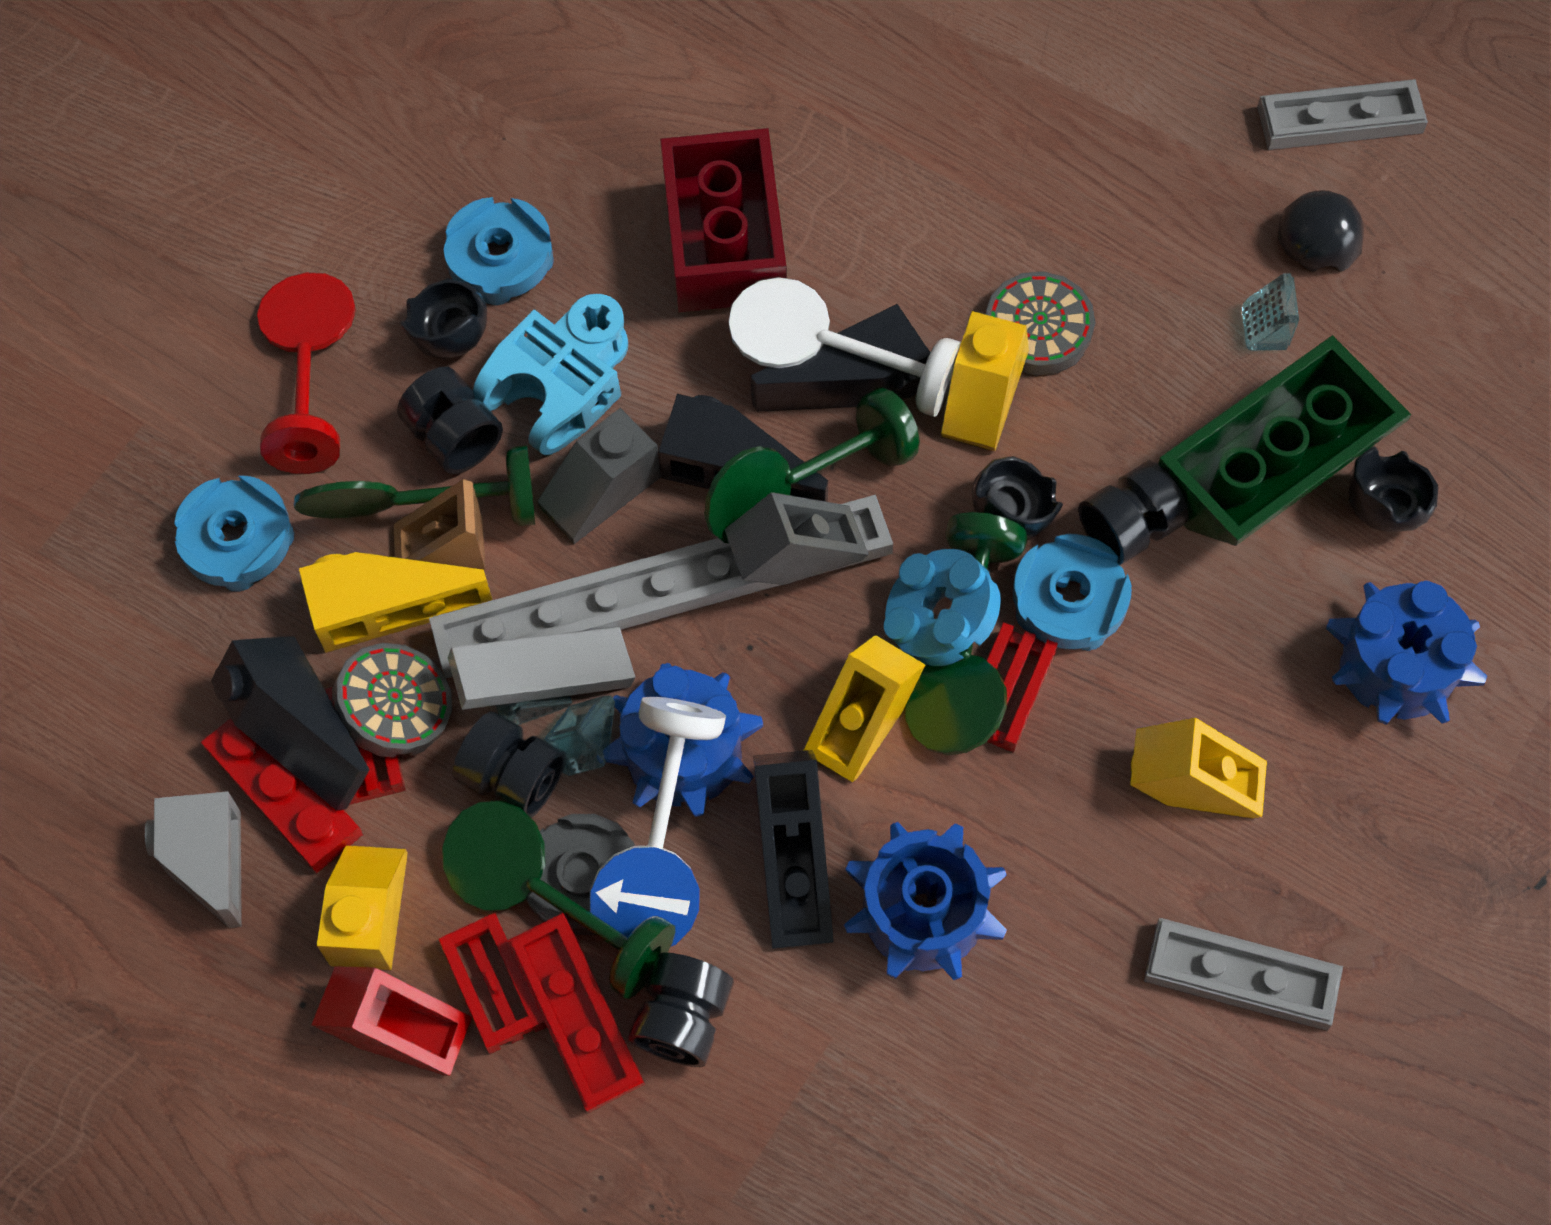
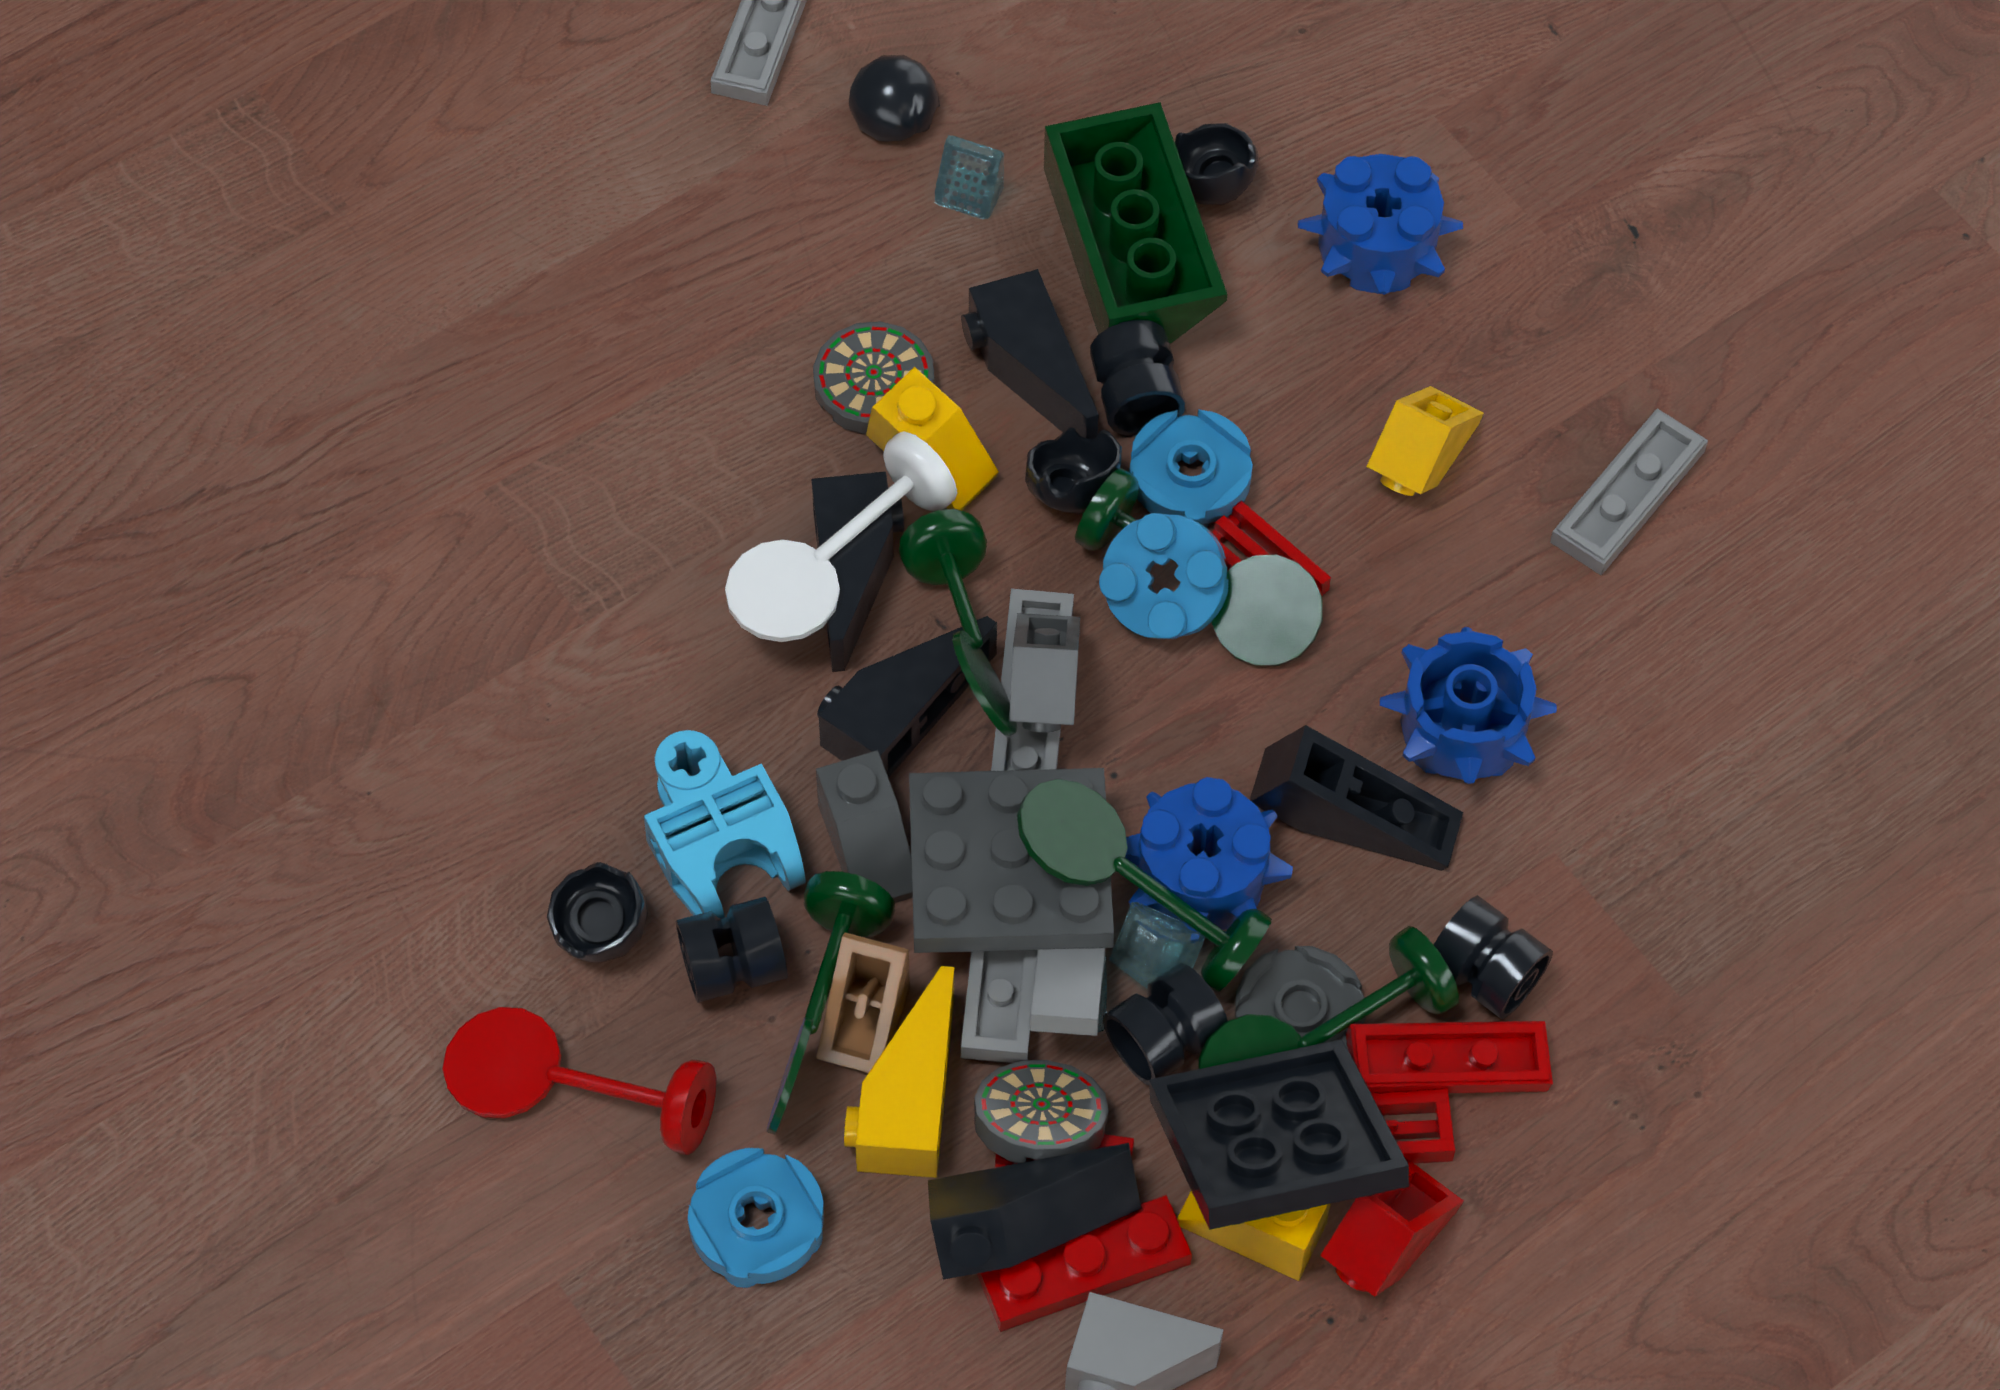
camera: 70 degrees left, 5 degrees down
dark azure plate [443,197,554,305] -> none
piece [590,697,726,946] -> none
dark red brick [660,128,787,313] -> none
yellow slope [803,635,925,782] -> none
none -> dark grey plate [909,768,1114,953]
none -> black slope [961,269,1099,439]
none -> dark green piece [1017,779,1272,993]
none -> black plate [1149,1039,1409,1230]

